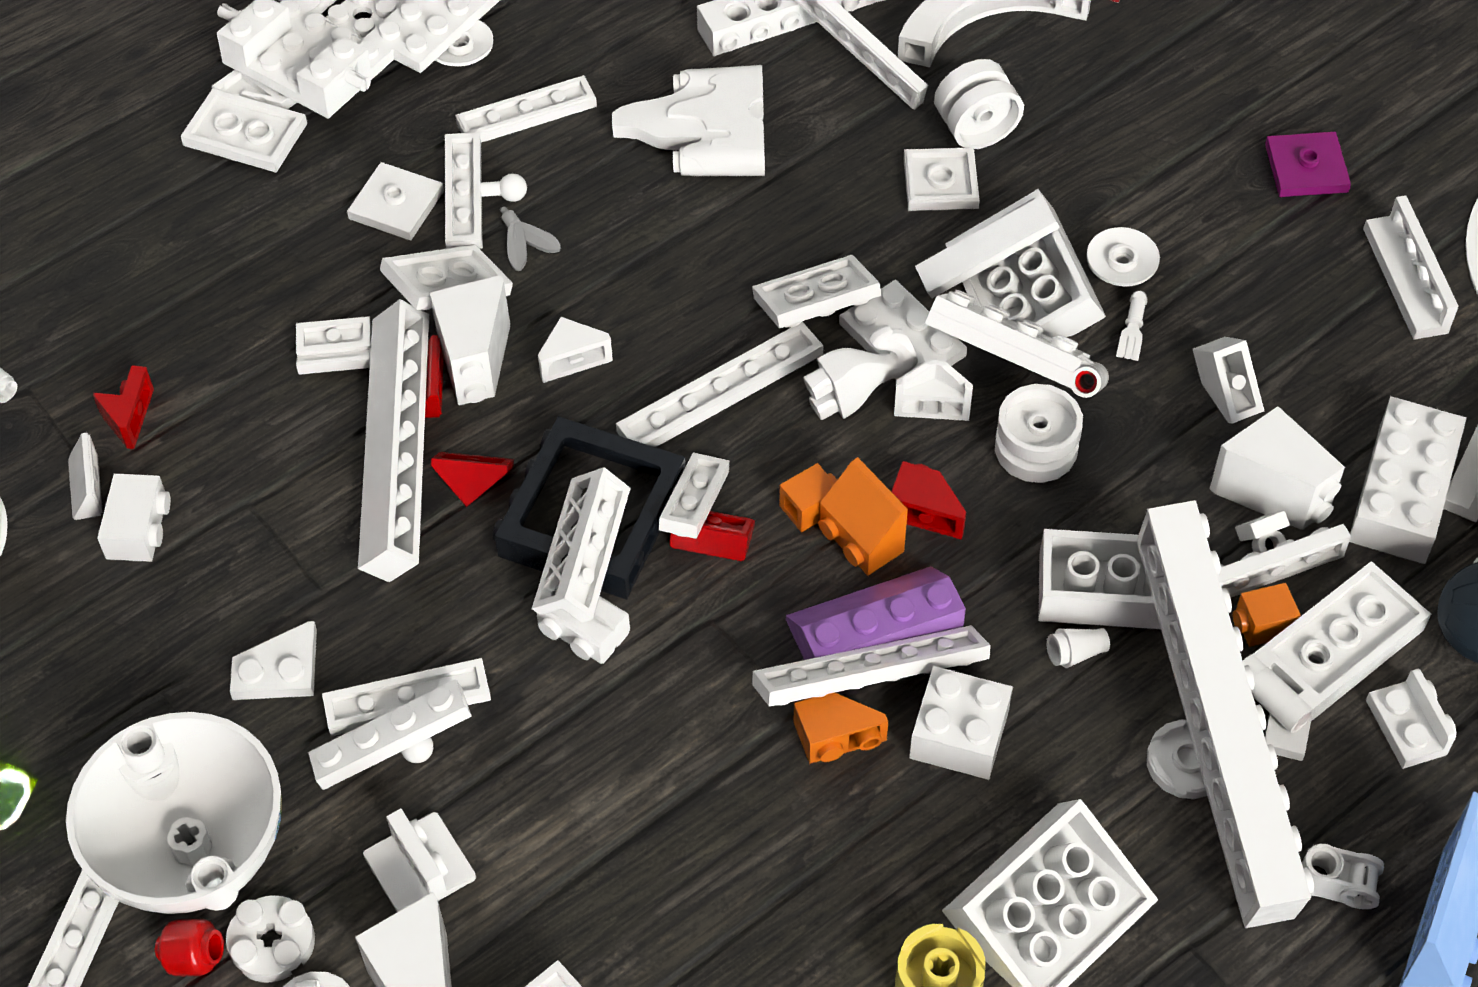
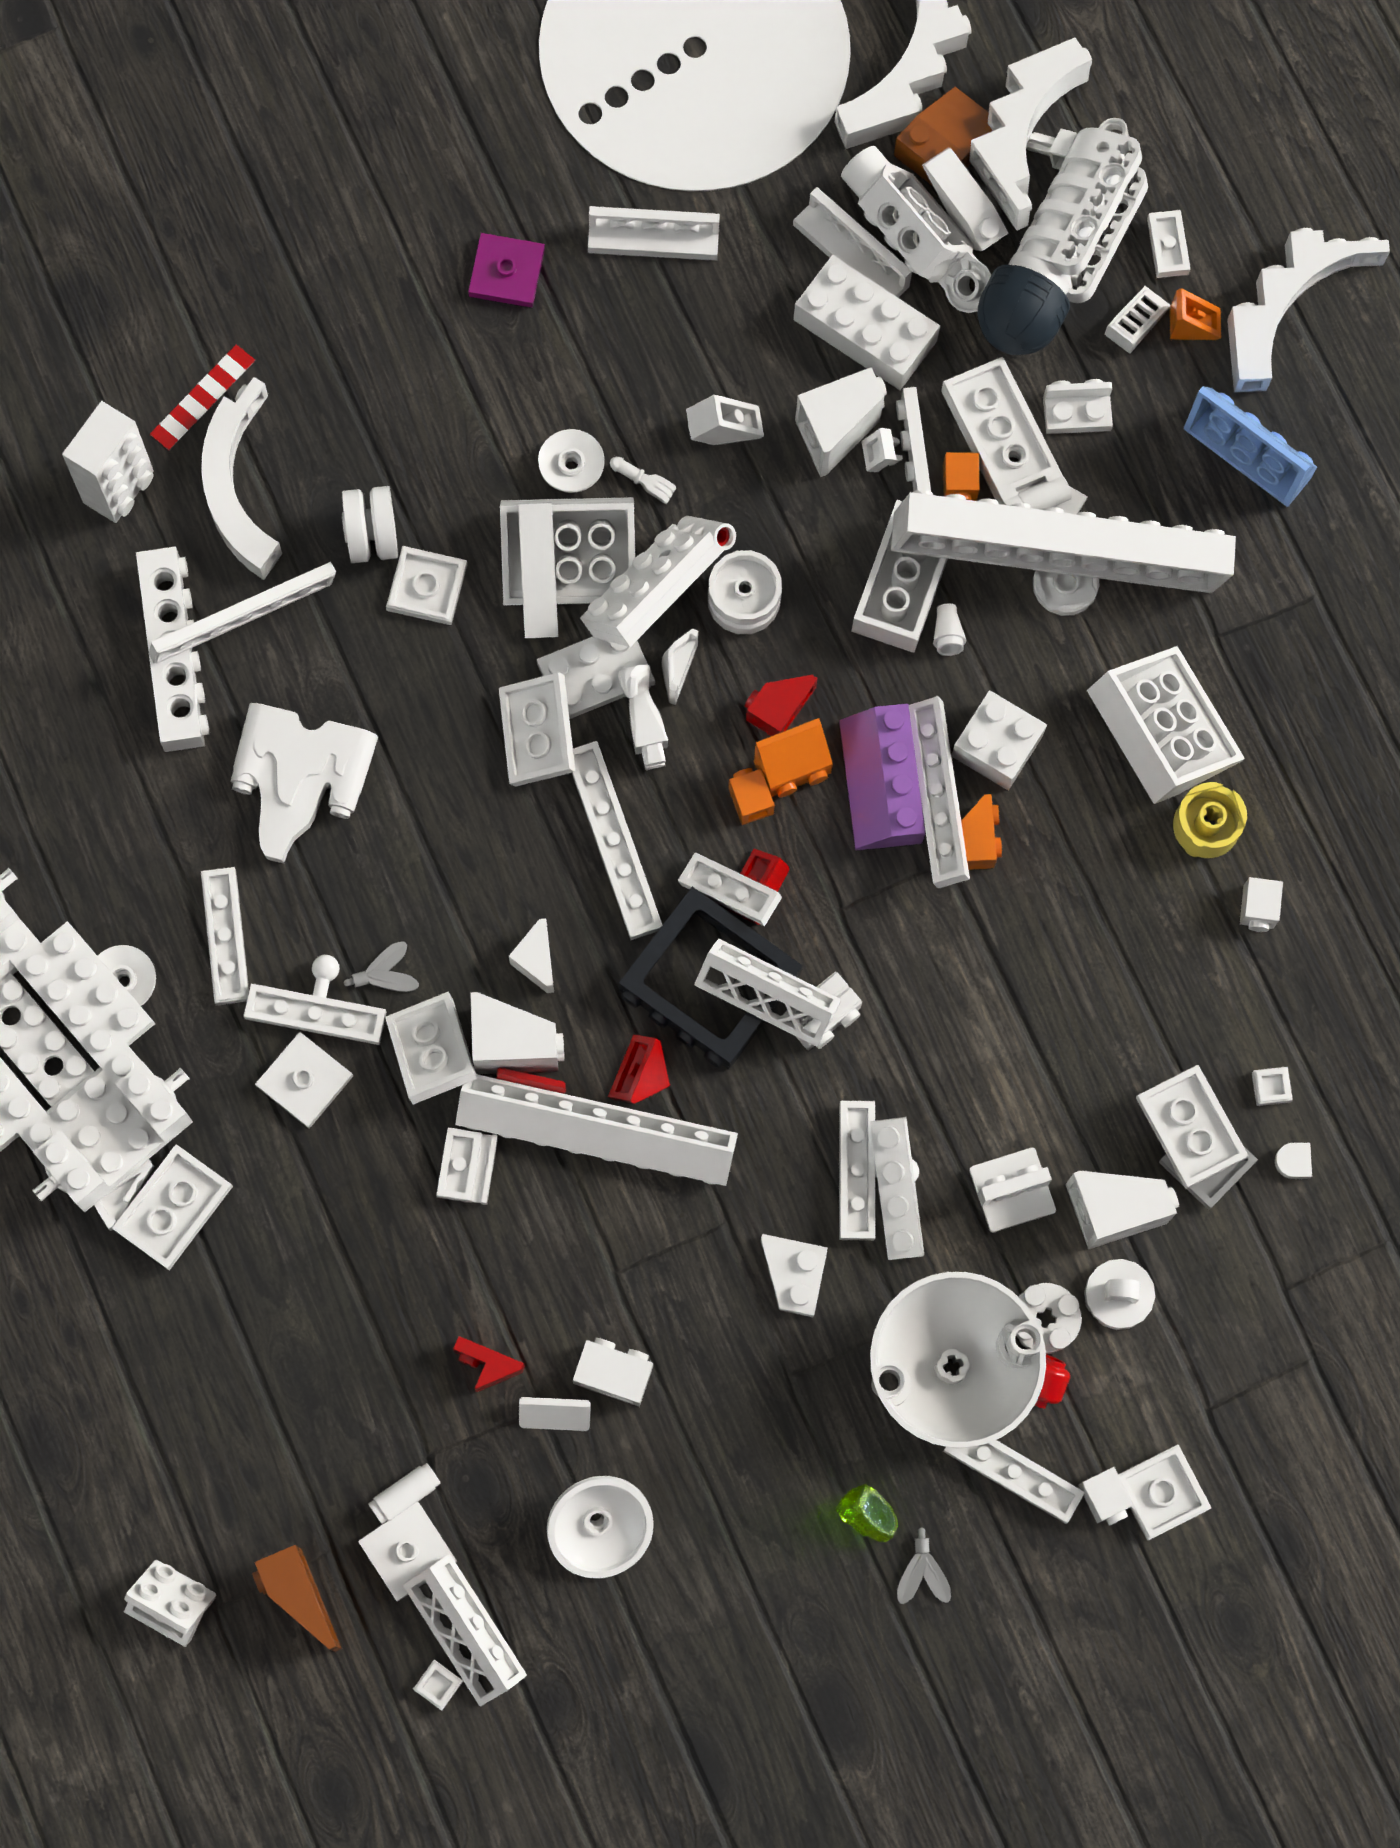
camera: 80 degrees left, 20 degrees up
white piece [1301,844,1384,909] -> none

